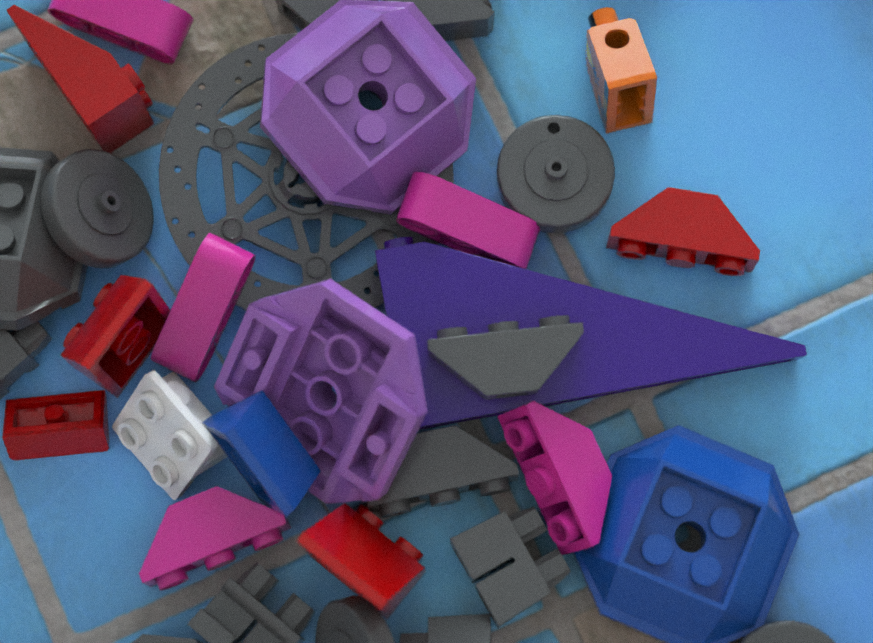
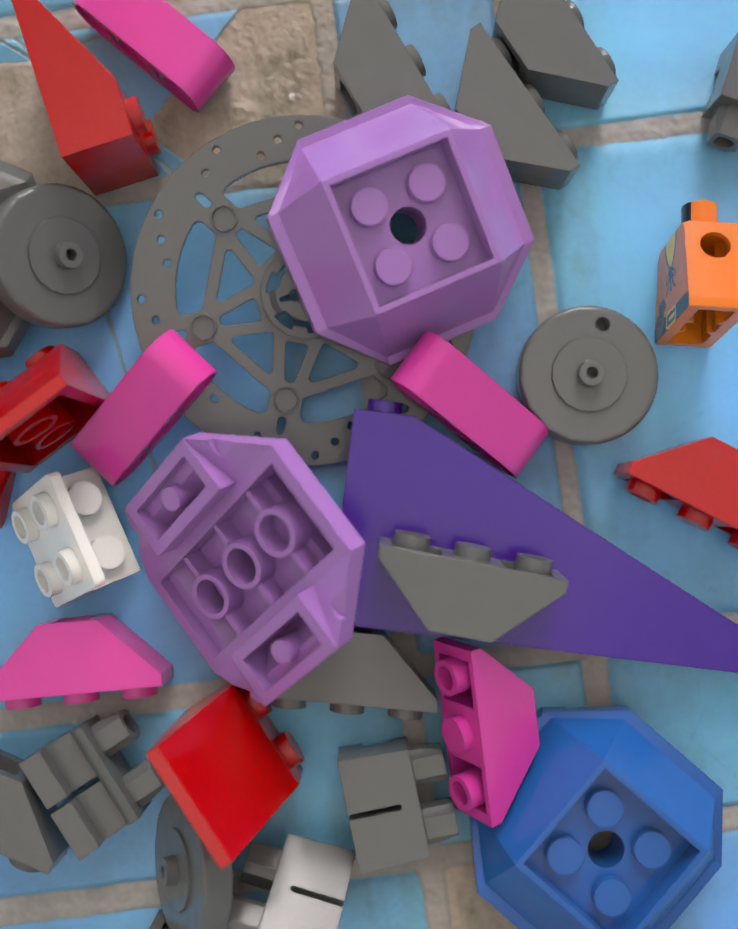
camera: 15 degrees right, 10 degrees up
blue slope [202,390,321,517] -> none

